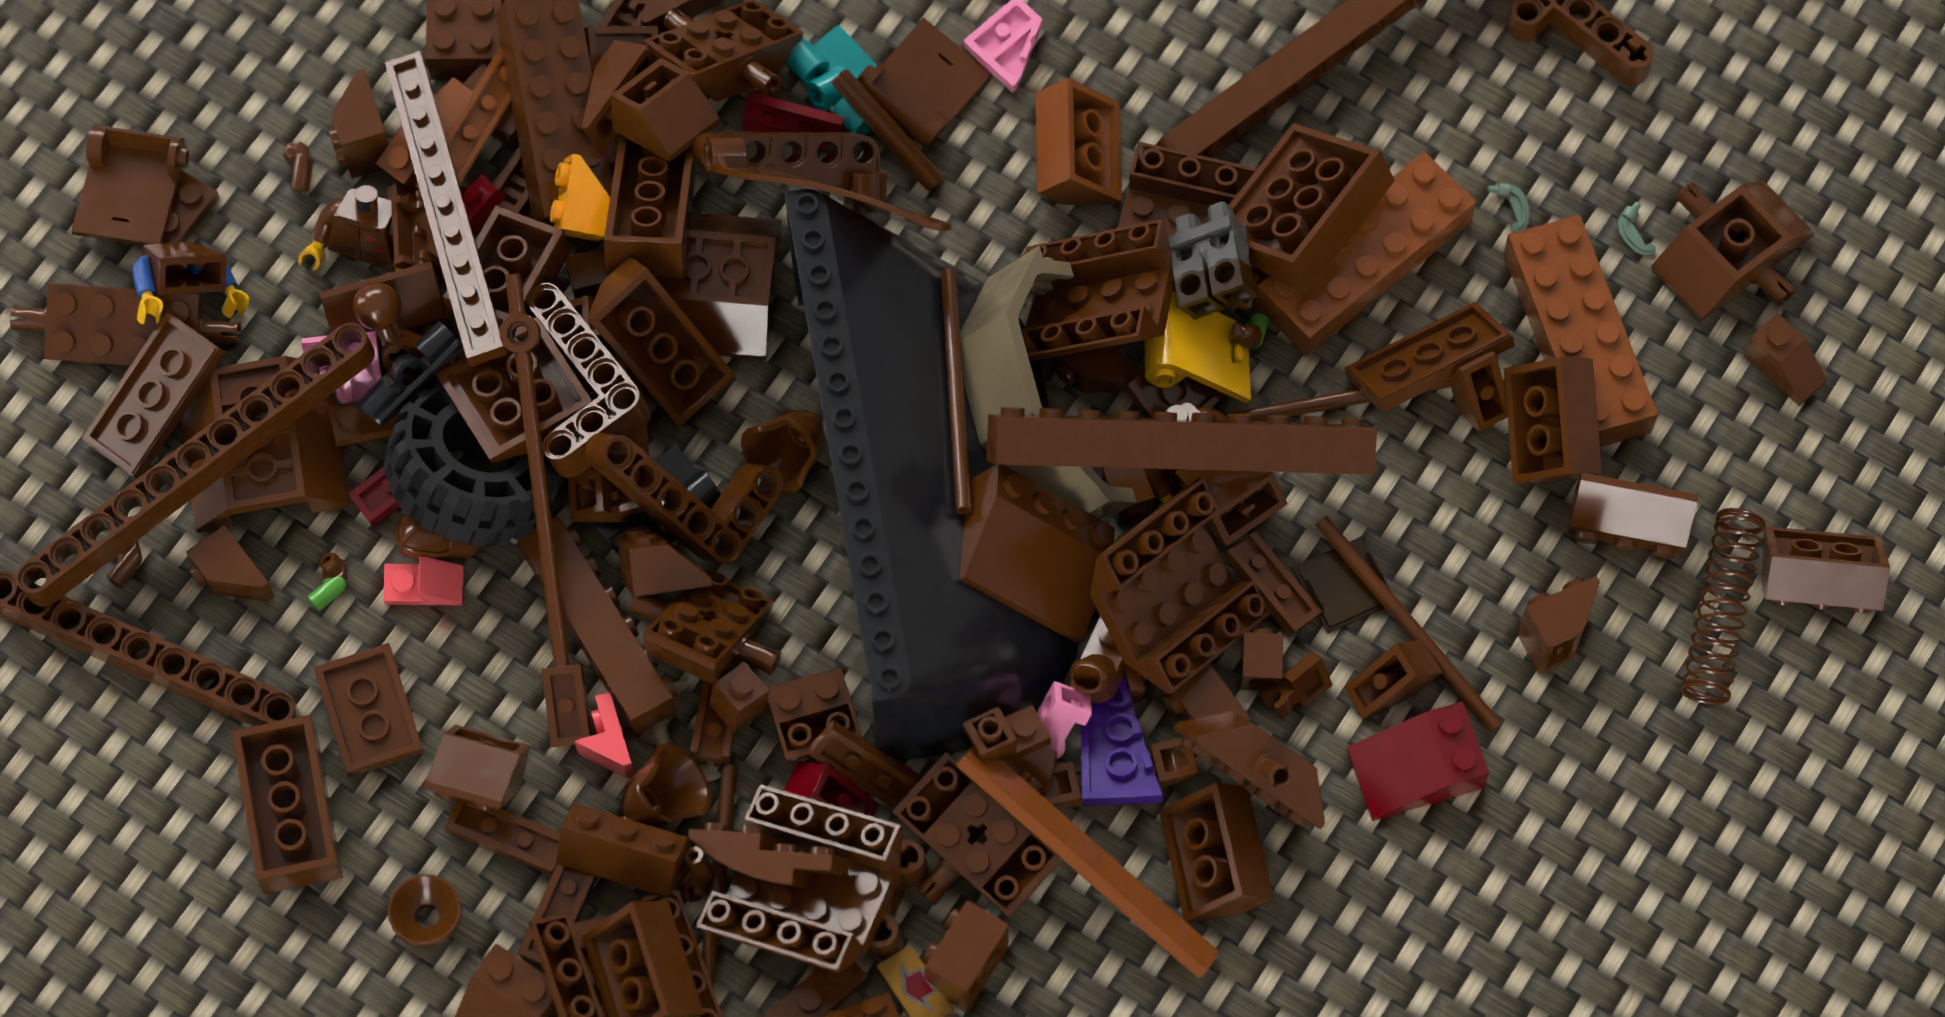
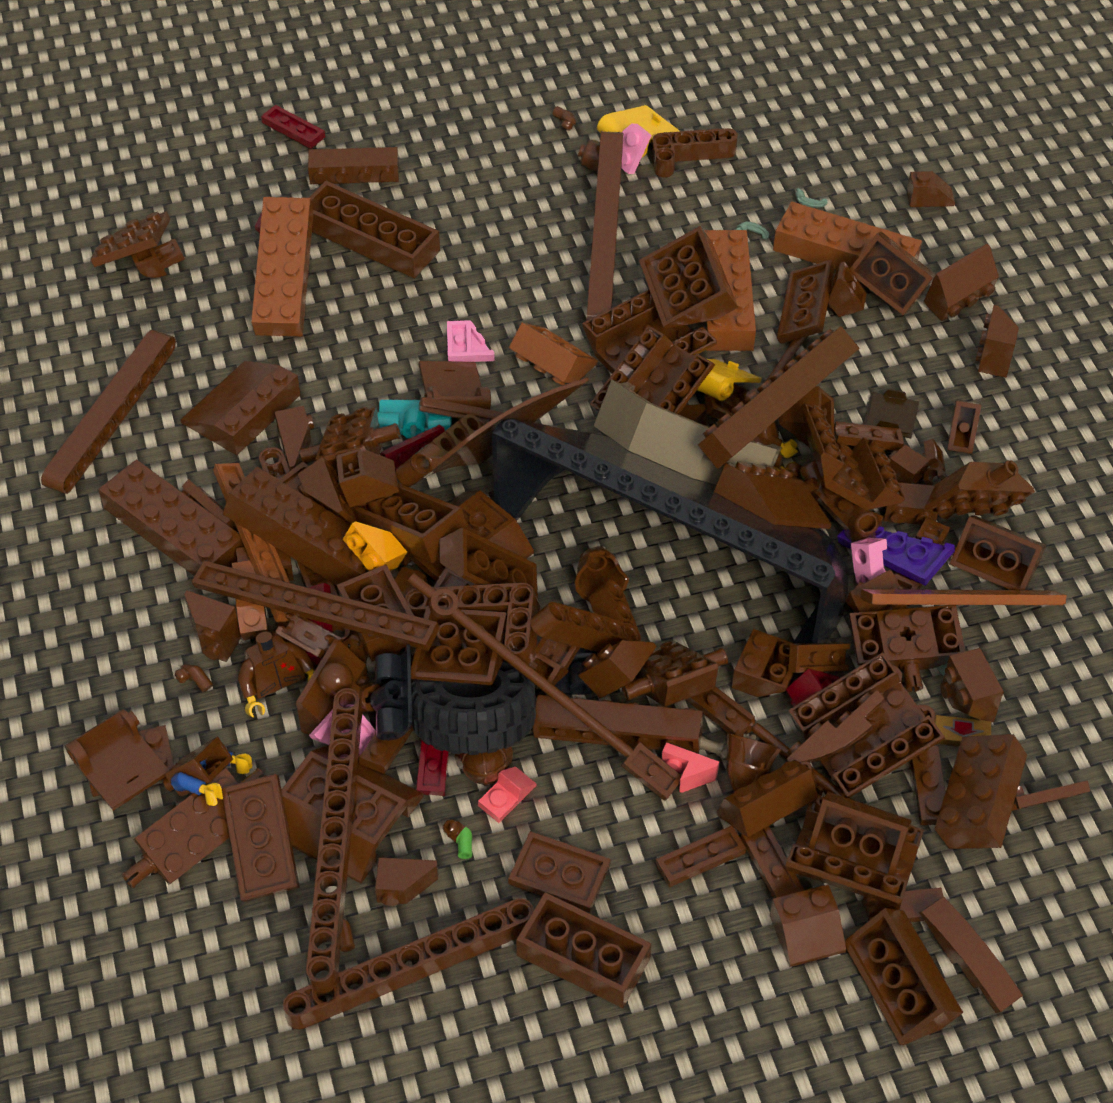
camera: 50 degrees left, 15 degrees down
reddish brown piece [387,874,462,948] -> none
reddish brown slope [424,725,530,811] -> none
reddish brown brick [709,662,770,733] -> none
reddish brown piece [940,268,972,514] -> none
reddish brown slope [963,705,1051,760] -> none
hips [1168,201,1260,319] -> none
reddish brown arm [1229,313,1269,349] -> none
reddish brown piece [1315,516,1502,733] -> none
dark red slope [1346,701,1489,821] -> none
reddish brown slope [1651,180,1815,322] -> none
reddish brown piece [1680,508,1766,705] -> none
reddish brown slope [1762,526,1890,613] -> none

